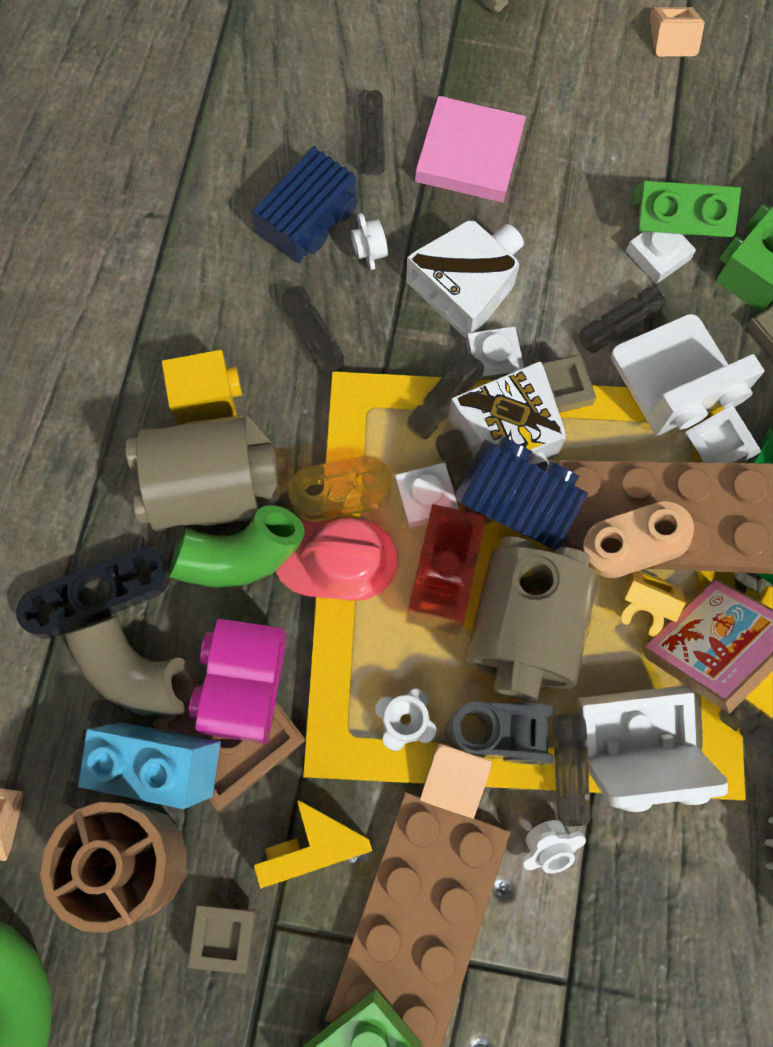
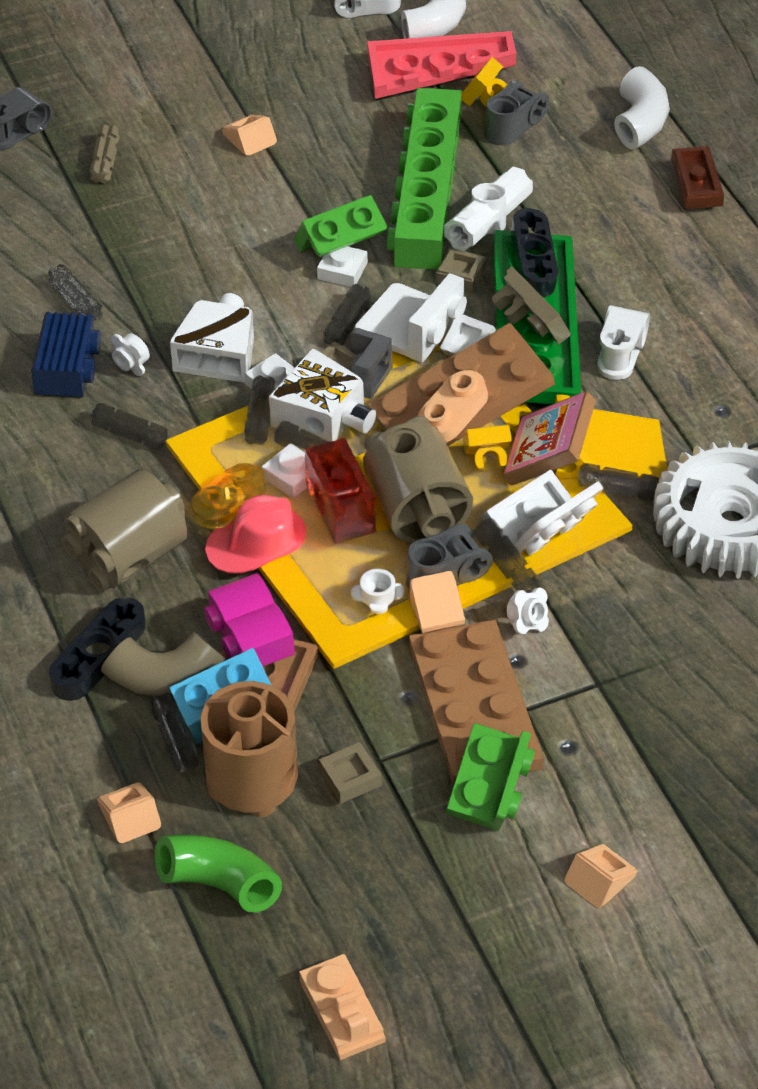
camera: 30 degrees left, 25 degrees down
yellow brick [162,350,243,425] -> none
bright green cylinder [168,505,305,588] -> none
yellow slope [254,800,372,889] -> none
bright pink tile [415,96,526,203] -> none
dark blue brick [455,436,588,551] -> none
none -> flat silver bracket [351,328,393,399]

